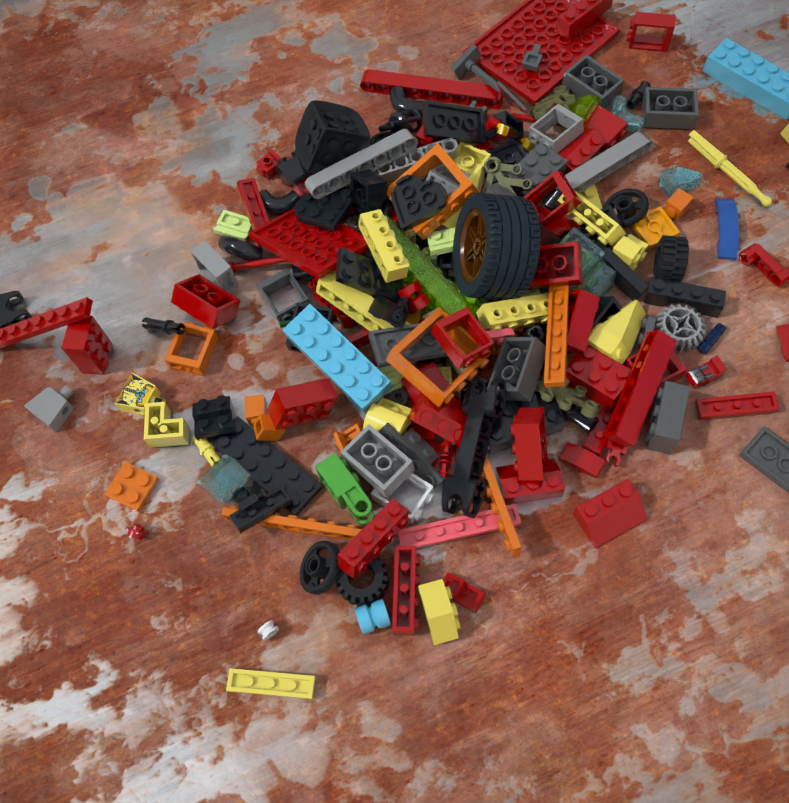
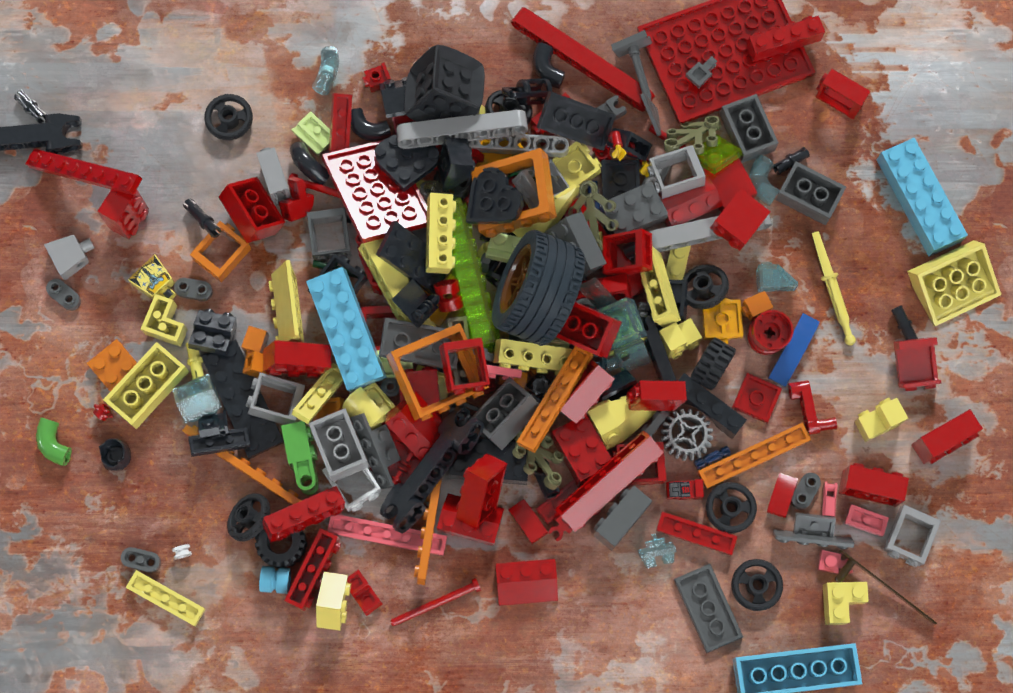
camera: 15 degrees right, 10 degrees up
none -> bright green cylinder [36,418,72,466]
none -> dark grey plate [46,279,81,311]
none -> black hair [99,438,131,471]
none -> light yellow brick [103,342,189,429]
none -> dark grey plate [121,547,161,573]
none -> dark grey plate [174,278,213,301]
none -> black wheel [204,94,253,141]
none -> light grey window [246,373,305,425]
none -> light yellow slope [269,260,304,343]
none -> red brick [278,177,314,222]
none -> light yellow plate [291,363,344,424]
none -> clear light blue cylinder [312,46,339,95]
none -> red bar [390,578,481,626]
none -> red brick [626,380,687,411]
none -> clear light blue hips [638,534,677,568]
none -> orange plate [698,422,811,489]
none -> black wheel [706,482,757,533]
none -> red brick [710,188,771,251]
none -> red tile [732,373,782,424]
none -> red wheel [747,310,793,355]

